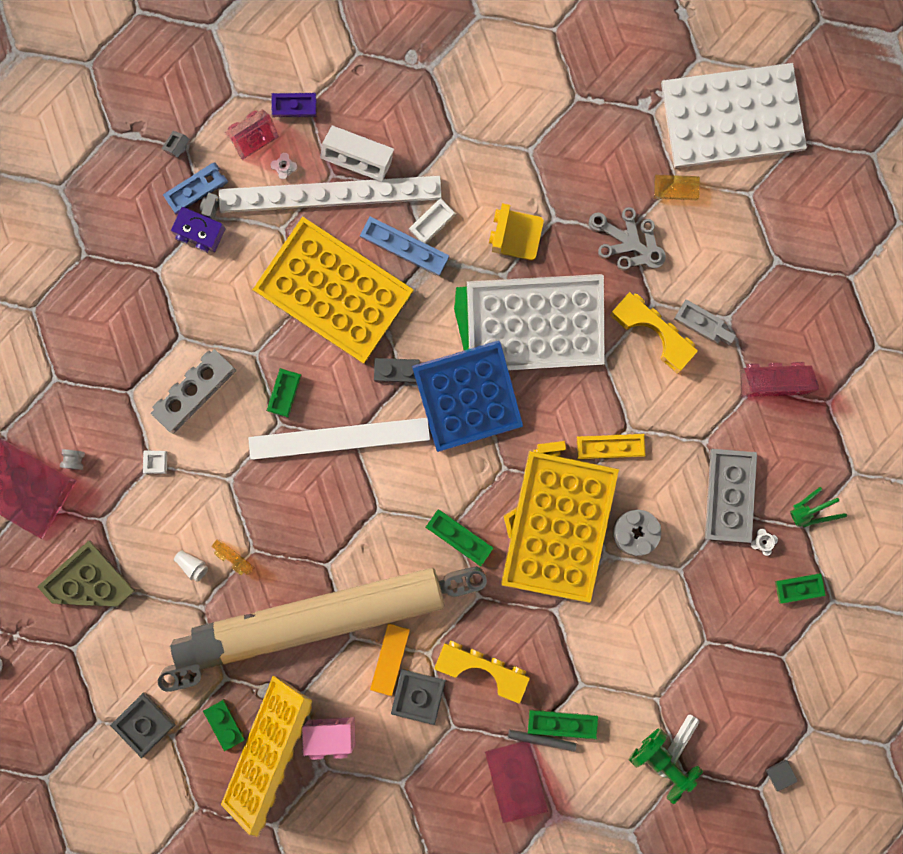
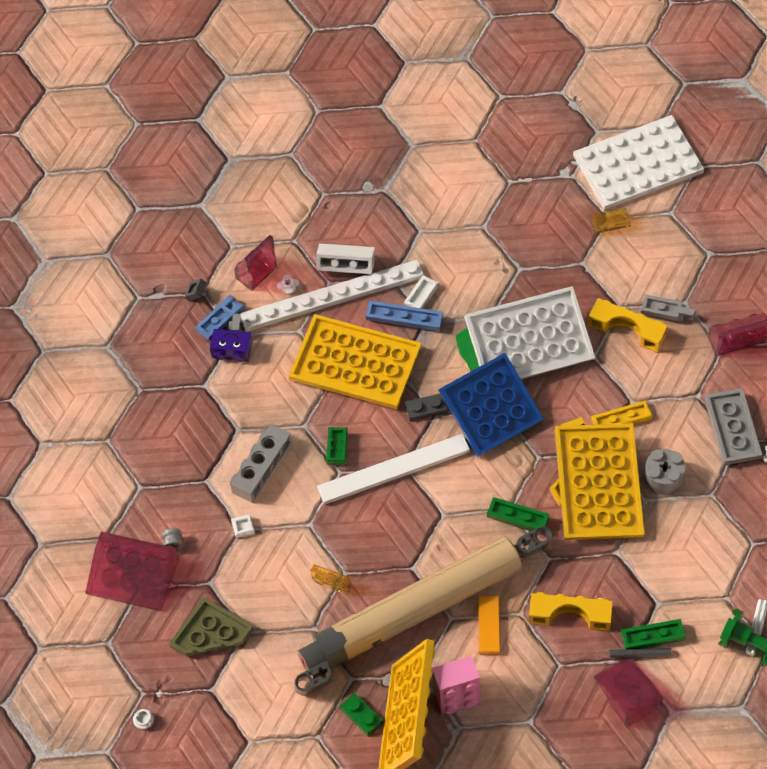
camera: 10 degrees left, 25 degrees down
dark grey tile [110,692,175,758] -> none
white cone [174,550,208,582] -> none
dark purple plate [272,93,317,117] -> none
dark grey tile [391,669,446,725] -> none
yellow bracket [489,203,544,261] -> none
light grey plant [588,207,666,271] -> none

